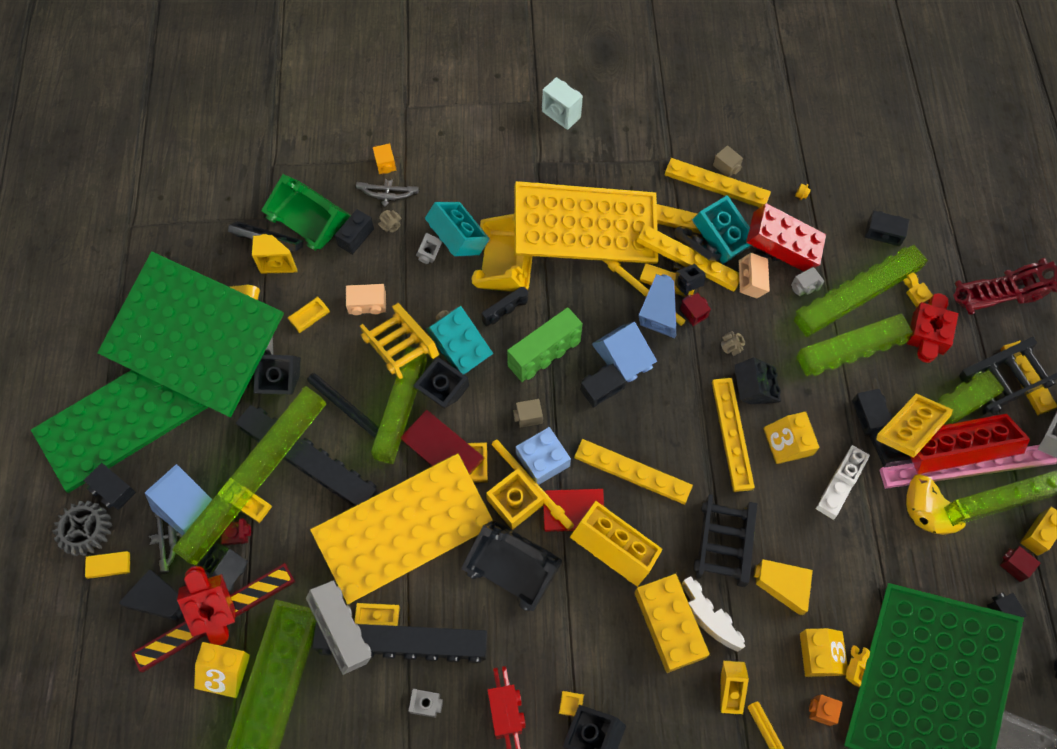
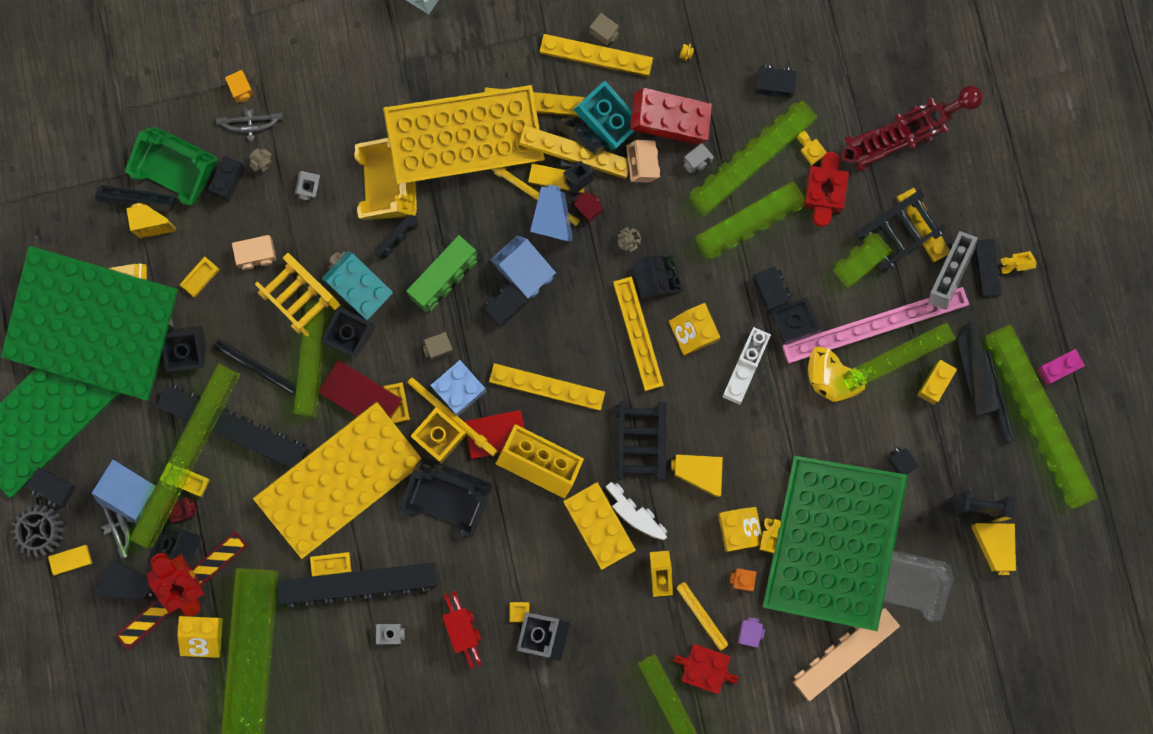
camera: 10 degrees left, 15 degrees up
light grey brick [306,580,371,675] -> none
teal brick [425,202,490,256] -> none
yellow plate [876,394,953,458] -> none
red arch [910,414,1030,475] -> none
dark red brick [1000,546,1041,582] -> none

